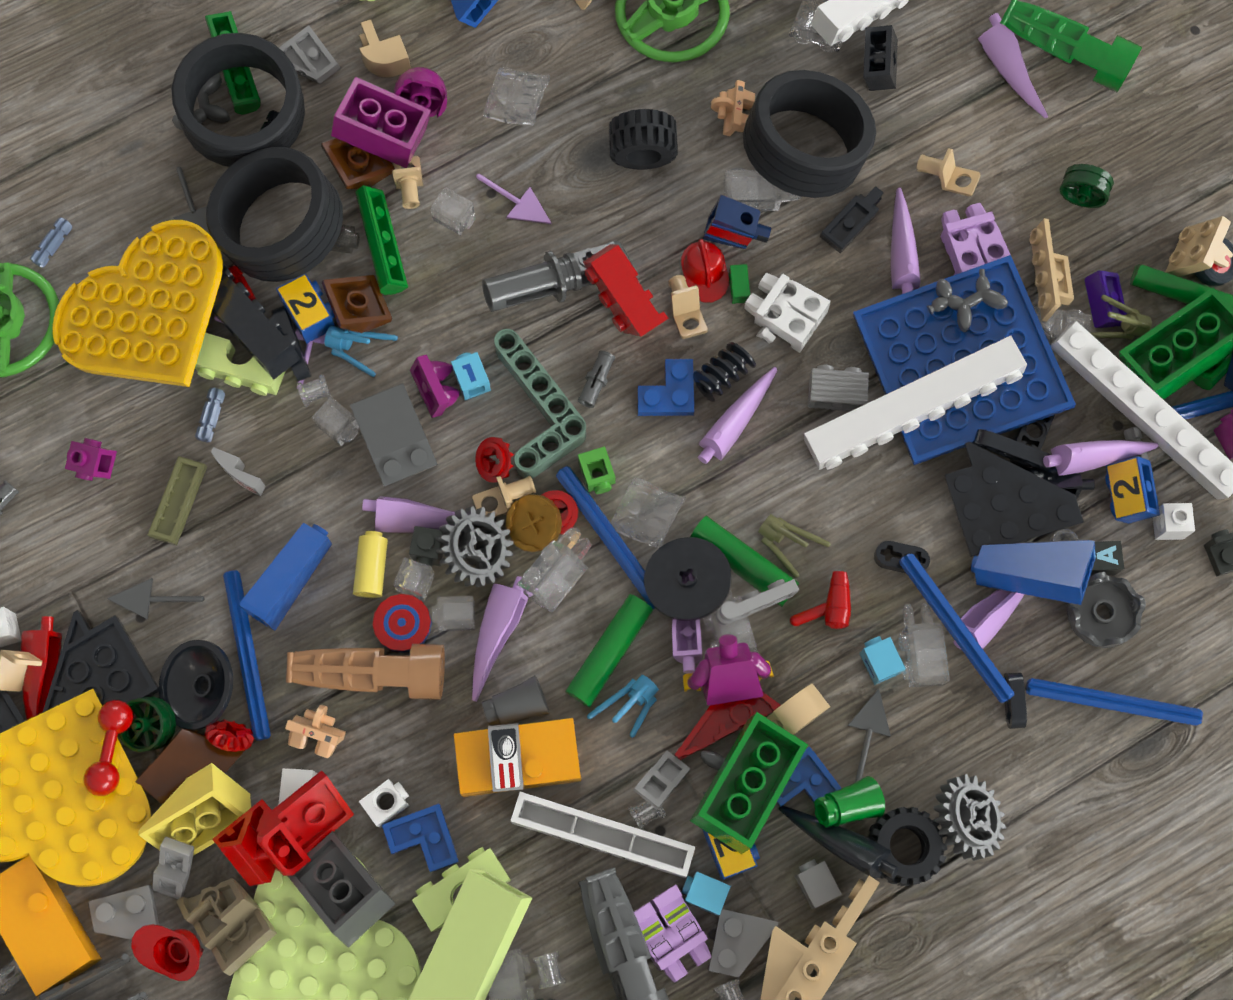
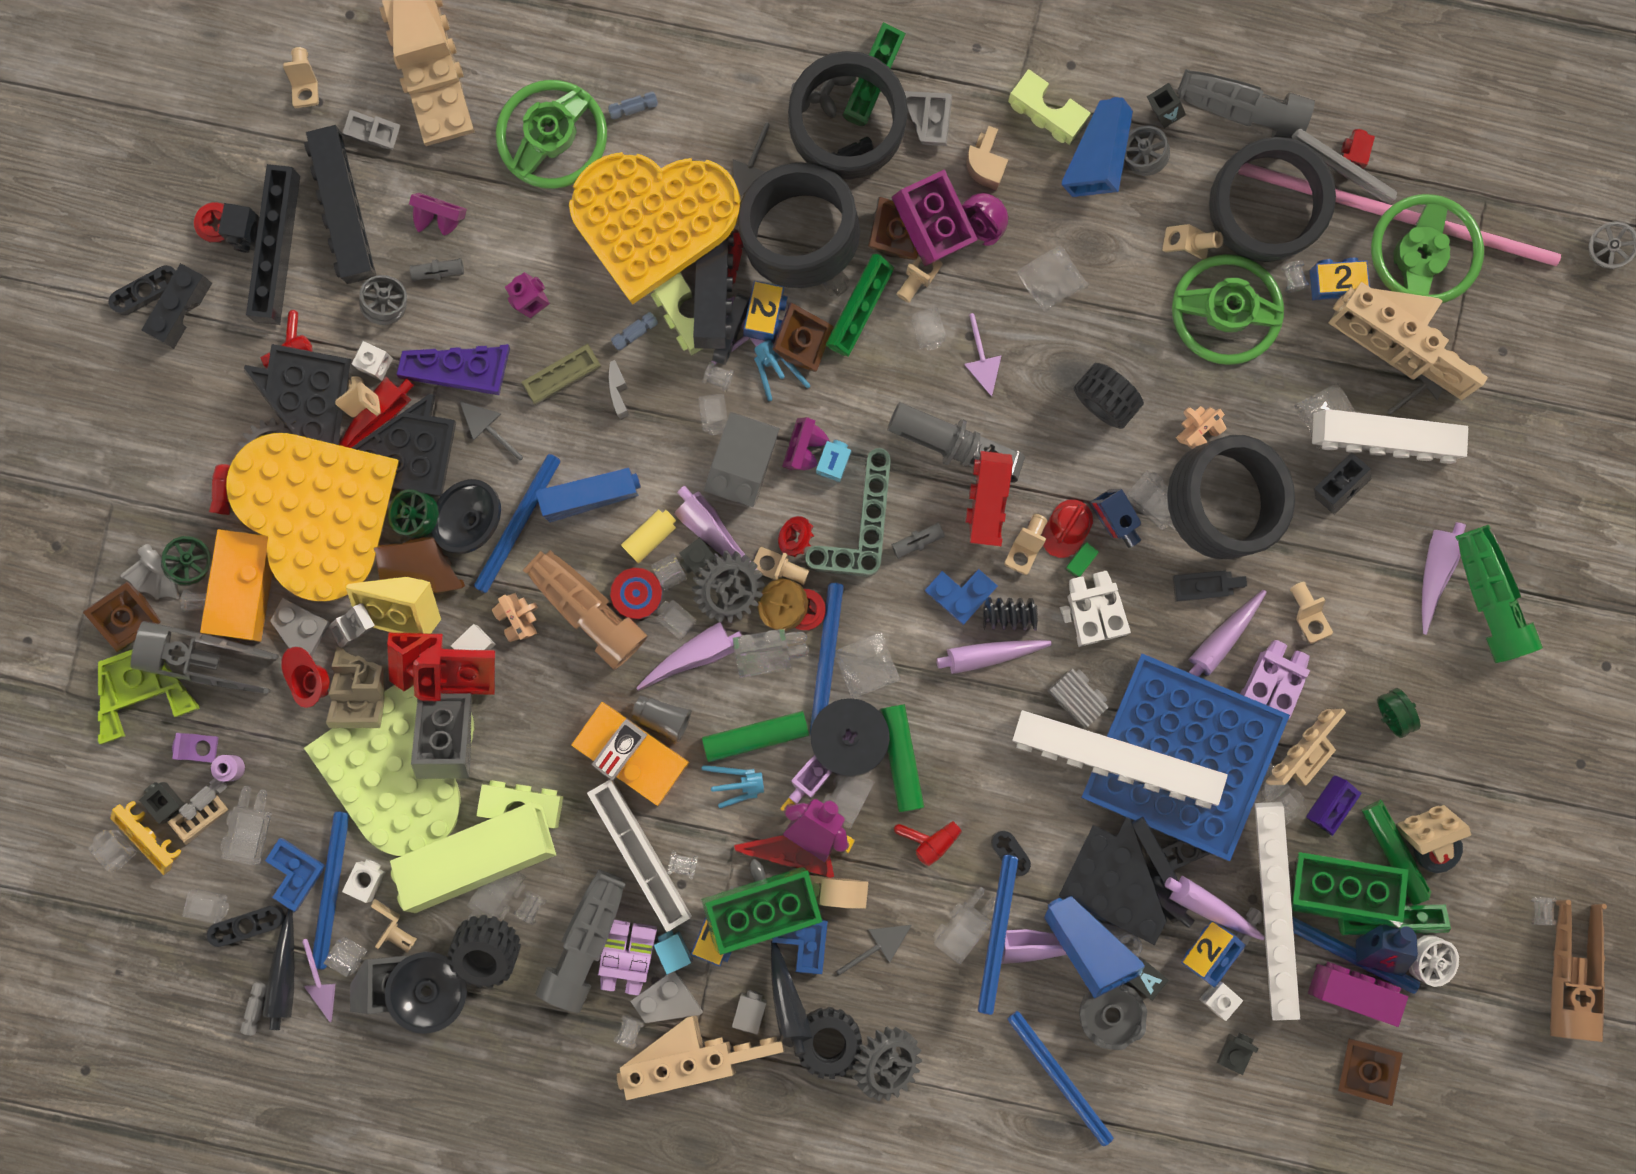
camera: 40 degrees right, 10 degrees up
red piece [83,700,133,796] -> none
red gear [205,719,254,752] -> none
white brick [359,779,409,828] -> none
blue plate [382,804,459,873] -> none
bright green brick [578,446,616,494] -> none
light grey slope [633,750,690,809] -> none
light grey plate [716,579,799,625] -> none
olive plant [758,514,831,578] -> none
green plant [814,776,885,827] -> none
medium azure brick [859,636,906,685] -> none
dark grey piece [927,269,1008,332] -> none
black beam [1003,673,1027,729] -> none
olive plant [1089,295,1152,340] -> none
none -> dark purple wing [397,344,510,395]

